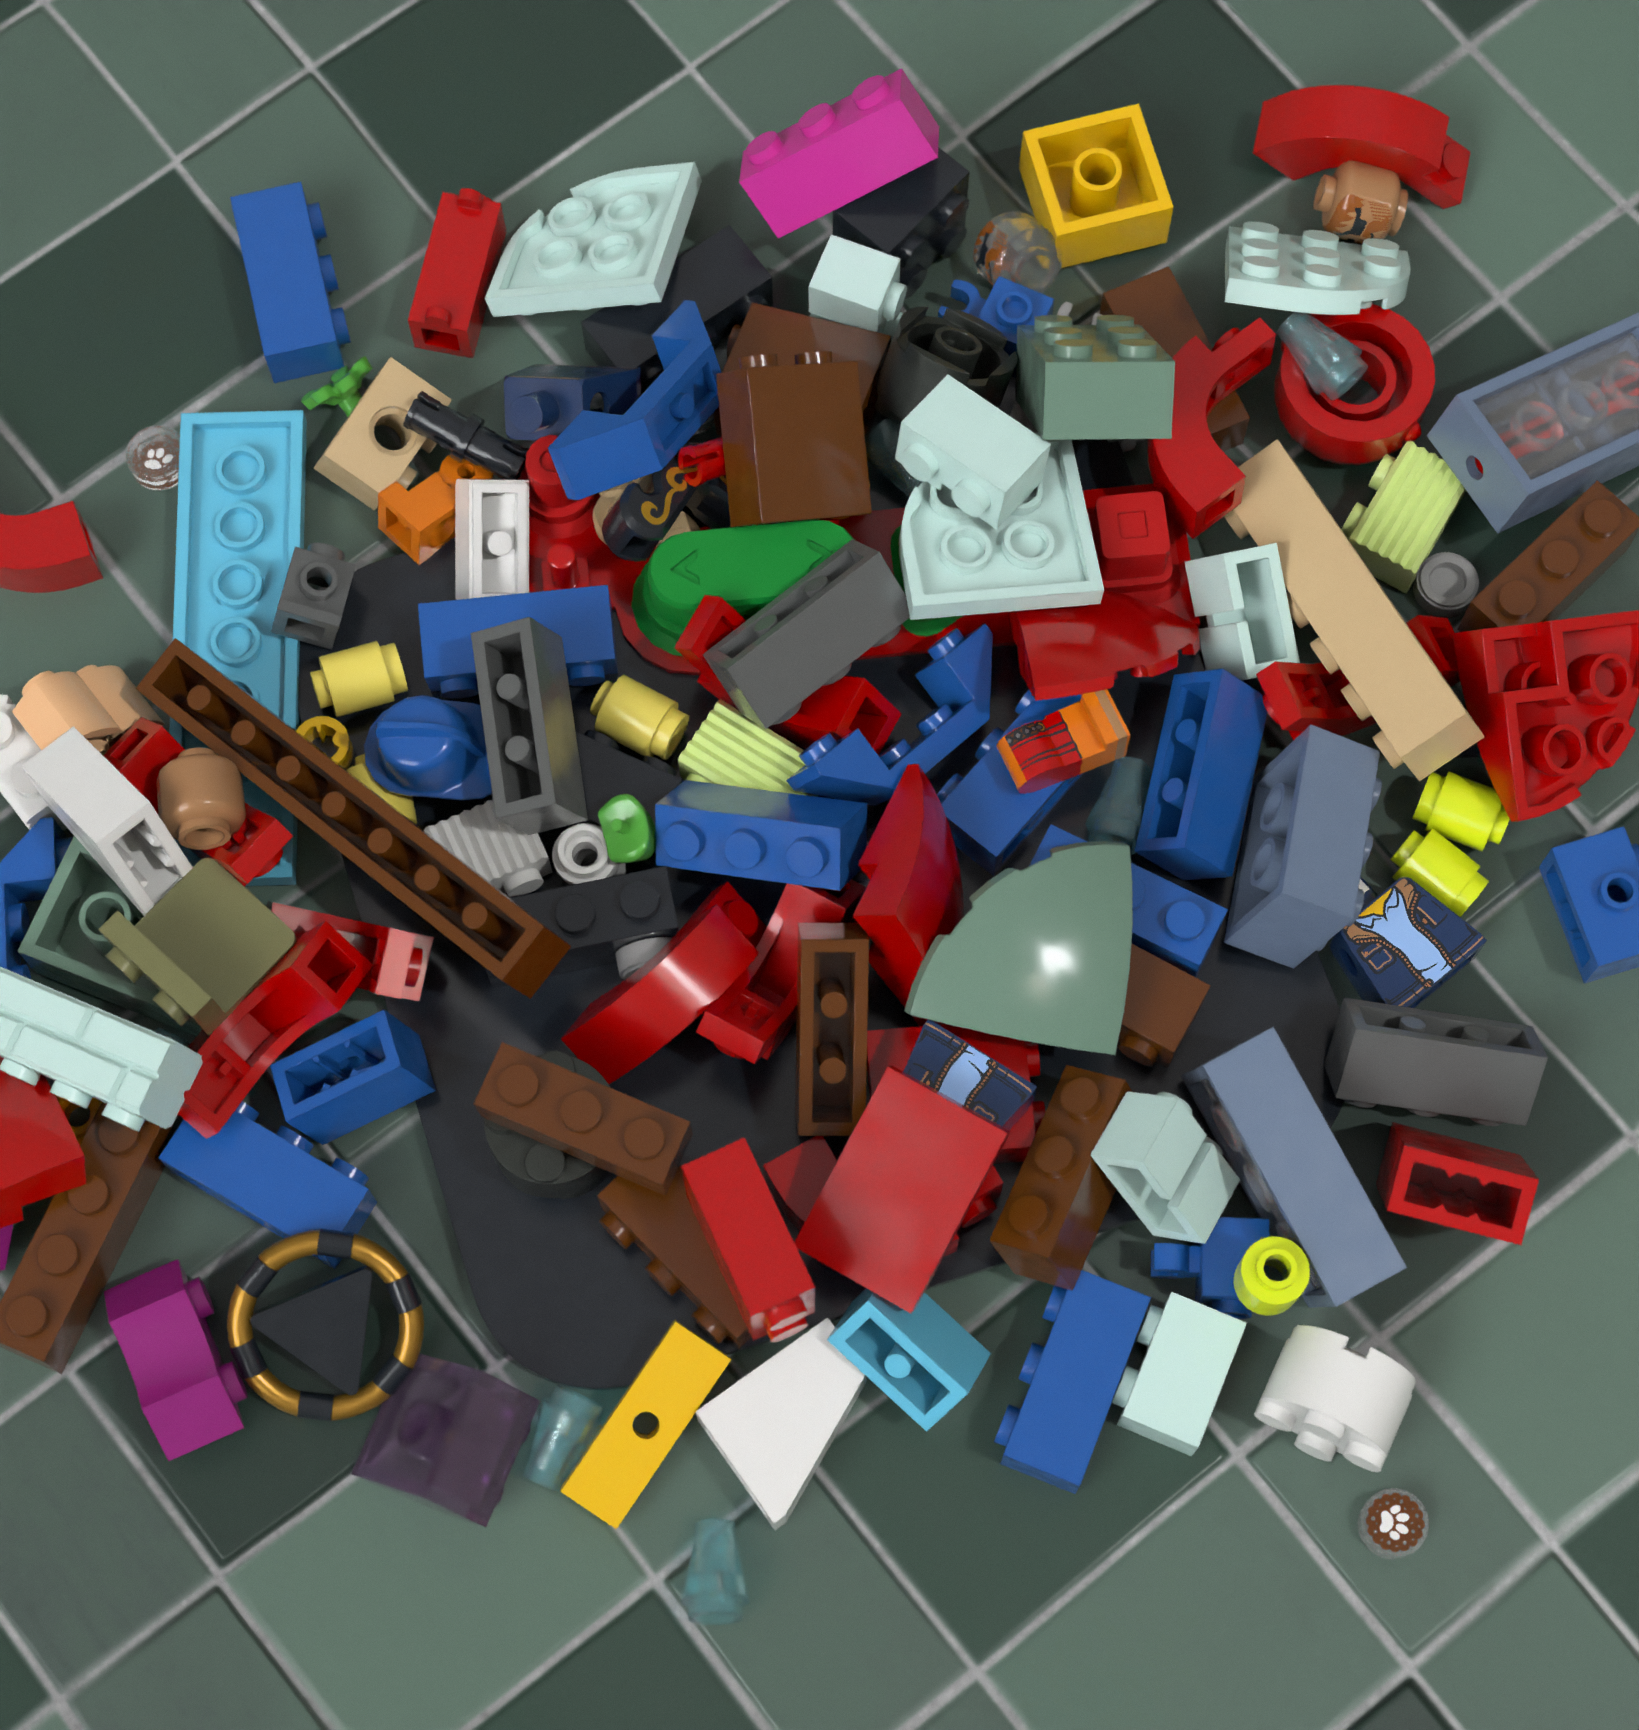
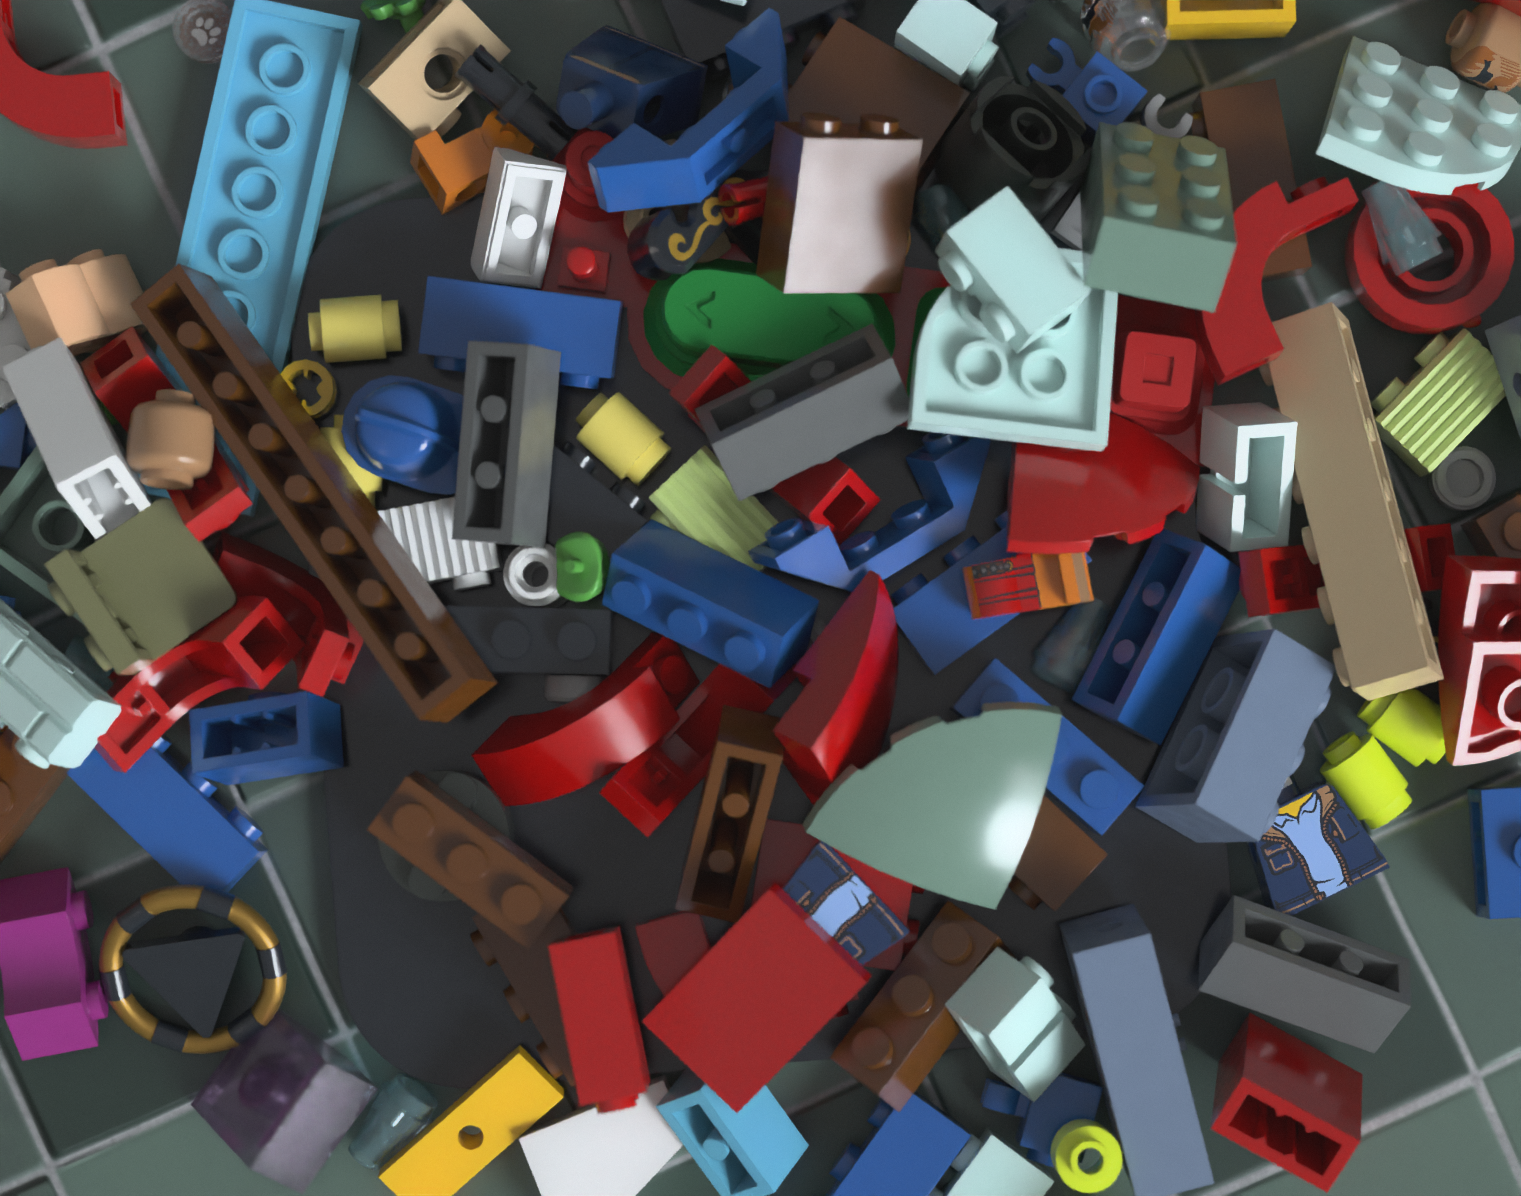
camera: 15 degrees right, 15 degrees up
dark grey brick [271,543,356,650] -> none

